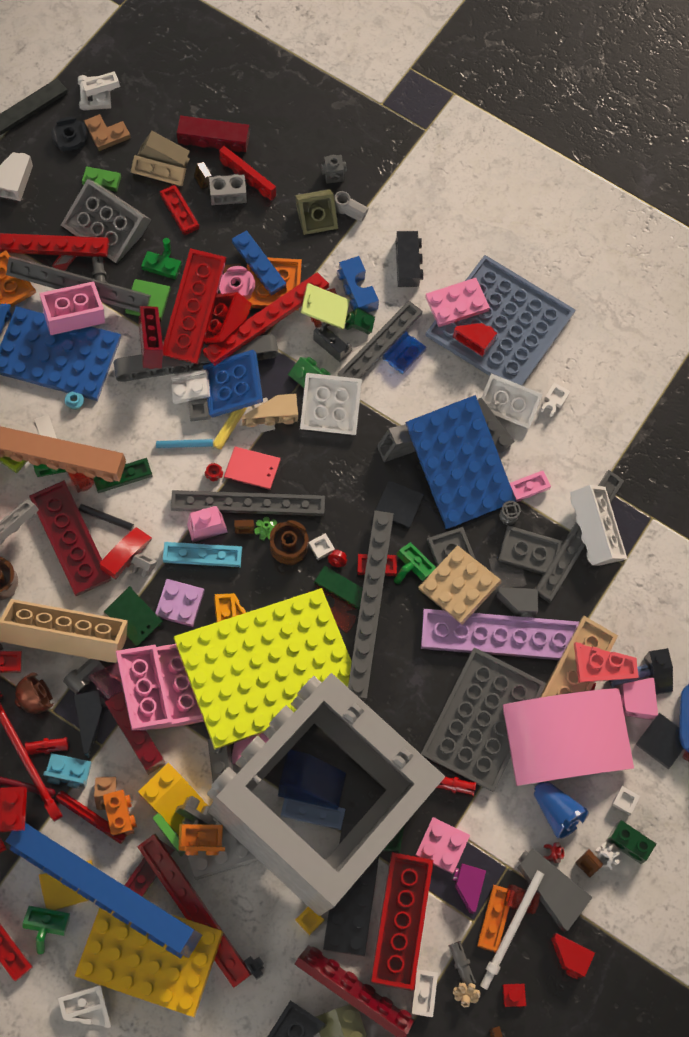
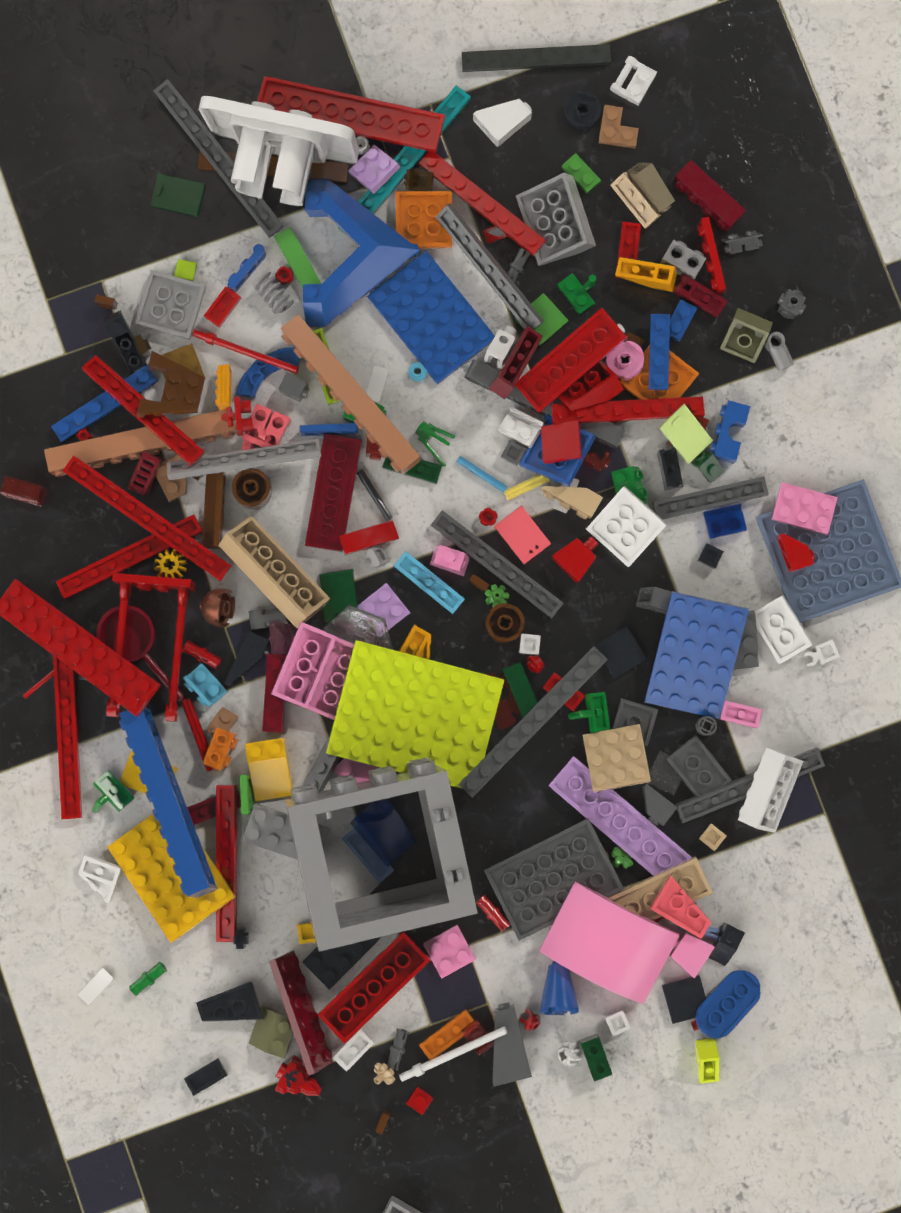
camera: 40 degrees right, 15 degrees up
bright pink slope [39,282,105,335] -> none
white plate [81,71,120,97] -> none
flat silver hips [175,796,217,824] -> none
orange bracket [179,824,225,855] -> none
dark brown plate [194,162,211,188] -> none
black brick [395,231,423,287] -> none
magenta slope [453,863,486,914] -> none
red slope [551,933,595,979] -> none
reddish brown tile [575,849,604,878] -> none
none -> blue tile [300,423,358,436]
none -> clear wing [322,605,393,650]
none -> green plant [415,421,455,467]
none -> white torso [483,326,516,370]
none -> red tile [541,420,582,464]
none -> red torso [552,536,599,583]
none -> clear red bracket [582,451,611,472]
none -> bright green plant [611,847,633,868]
none -> light orange slope [615,257,677,292]
none -> blue plate [669,300,697,342]
none -> dark red plate [673,274,727,318]
none -> black plate [697,543,724,569]
none -> tan plate [698,823,726,851]
none -> dark grey hinge [722,230,763,255]

